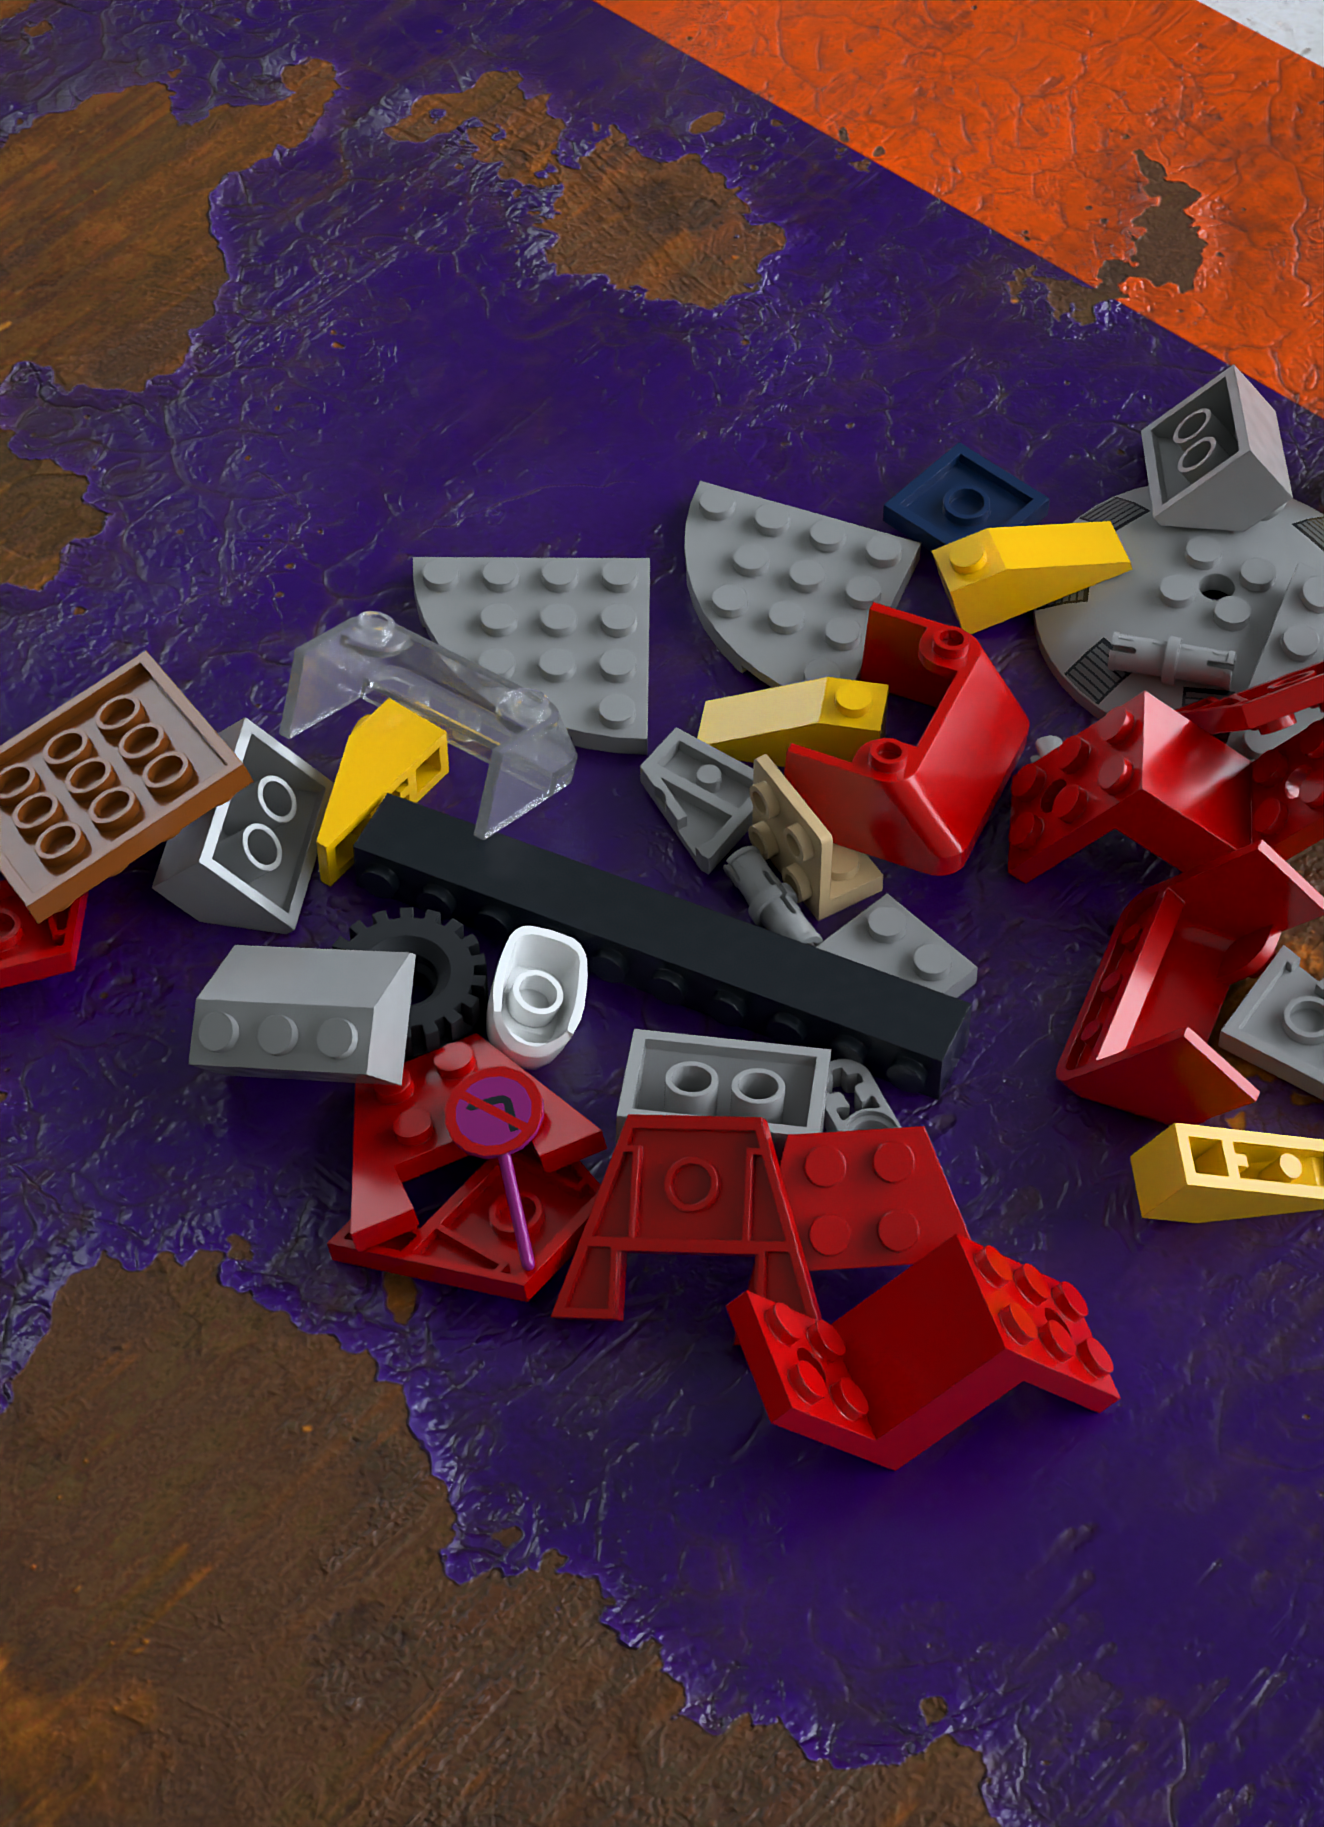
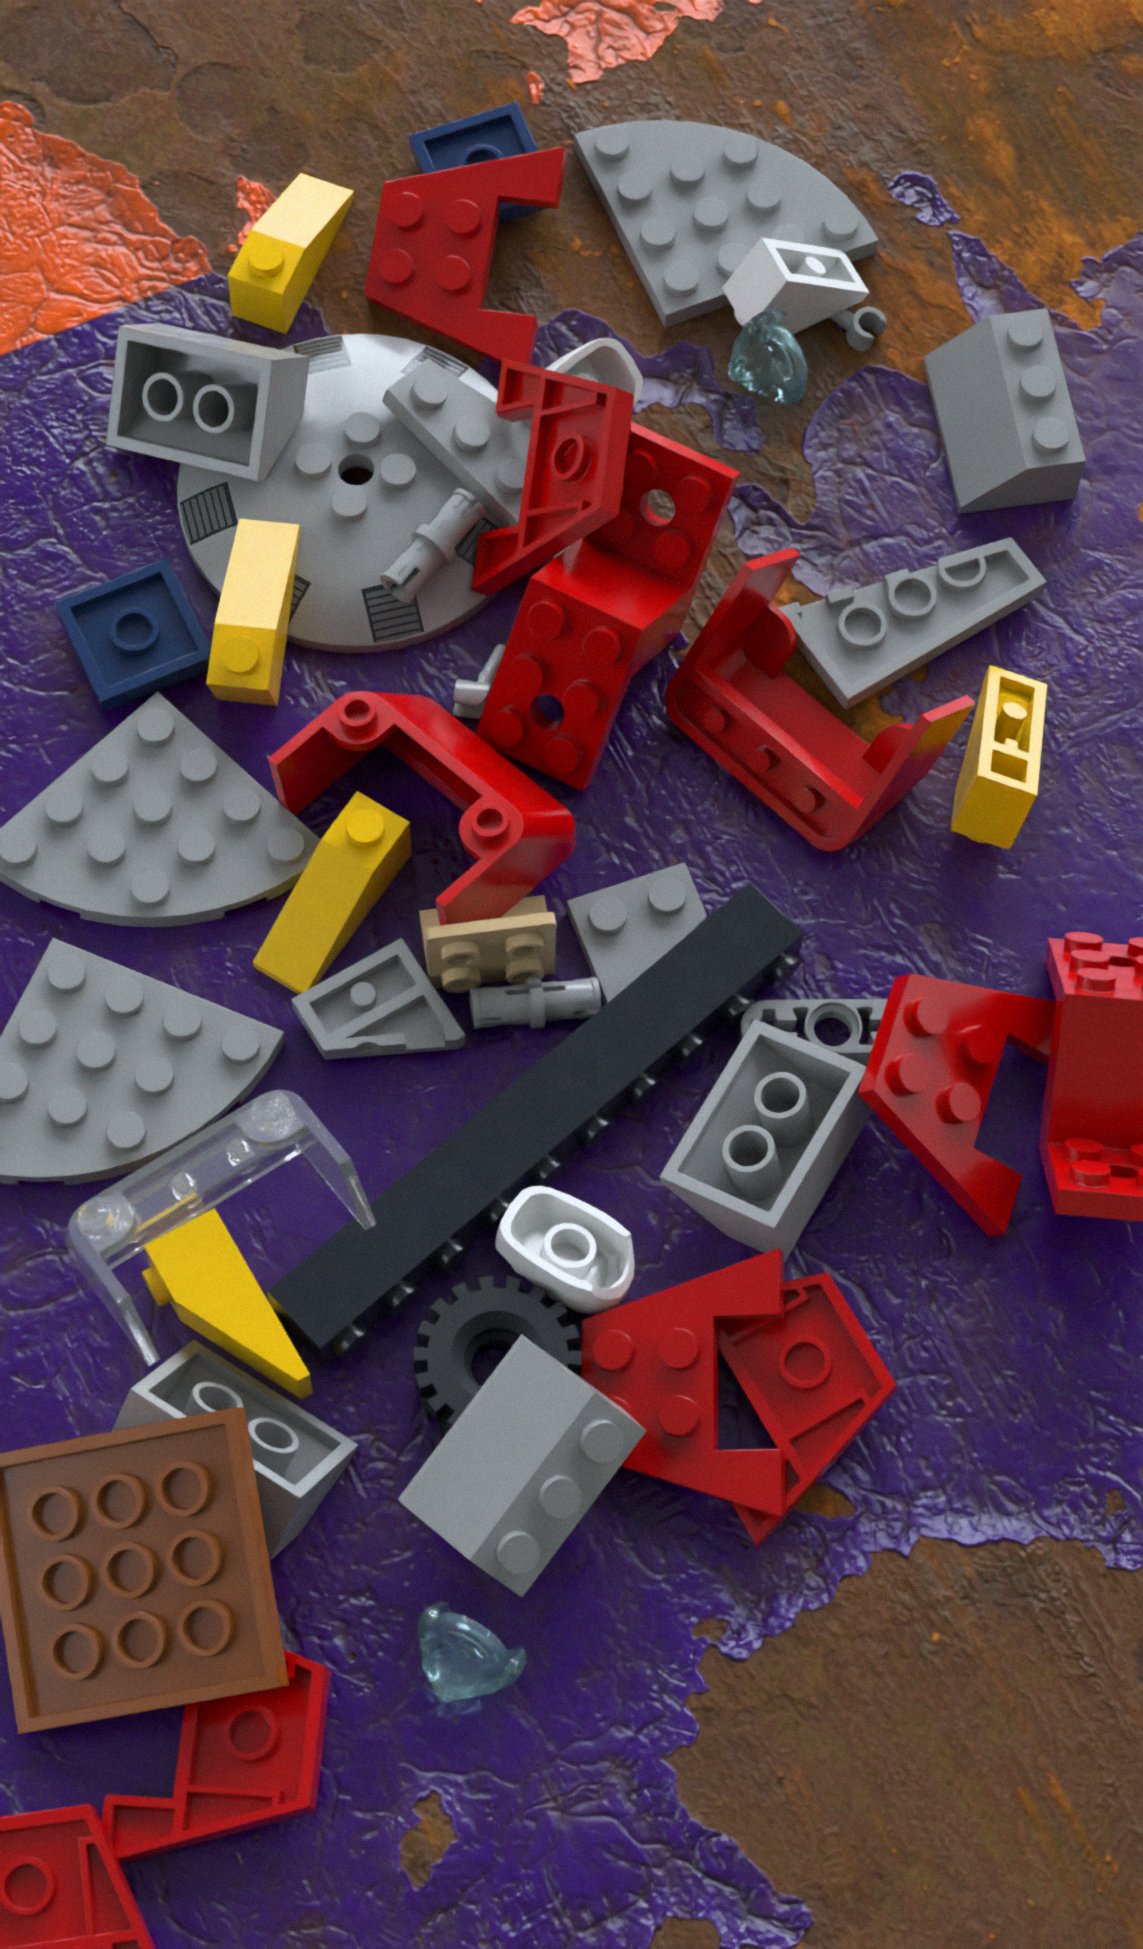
camera: 70 degrees left, 15 degrees up
piece [445,1066,544,1271] -> none
red wing [551,1114,822,1322] -> none
none -> clear light blue piece [418,1602,526,1704]

